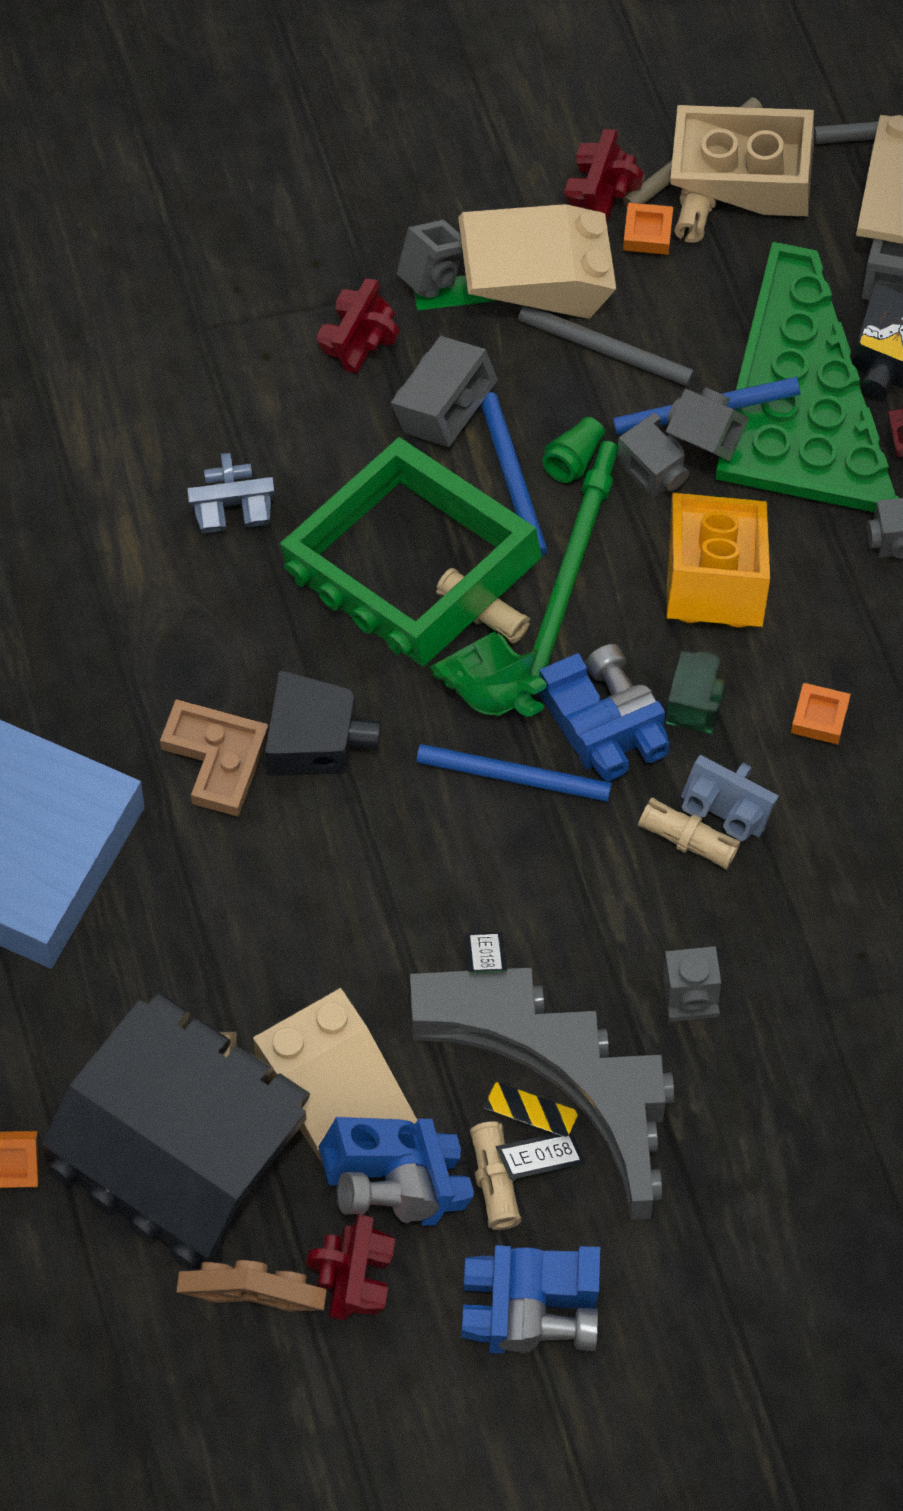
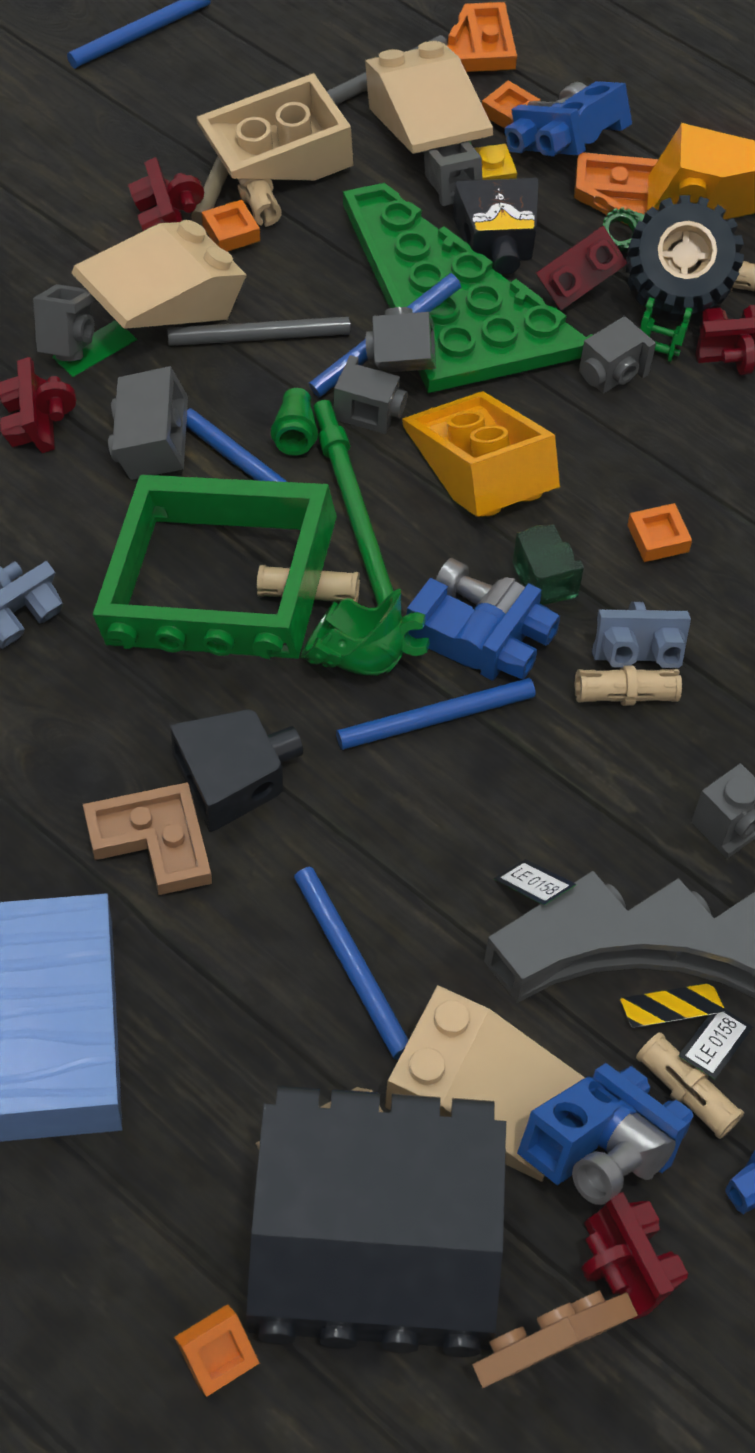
camera: 35 degrees left, 5 degrees down
none -> blue bar [294,867,409,1060]

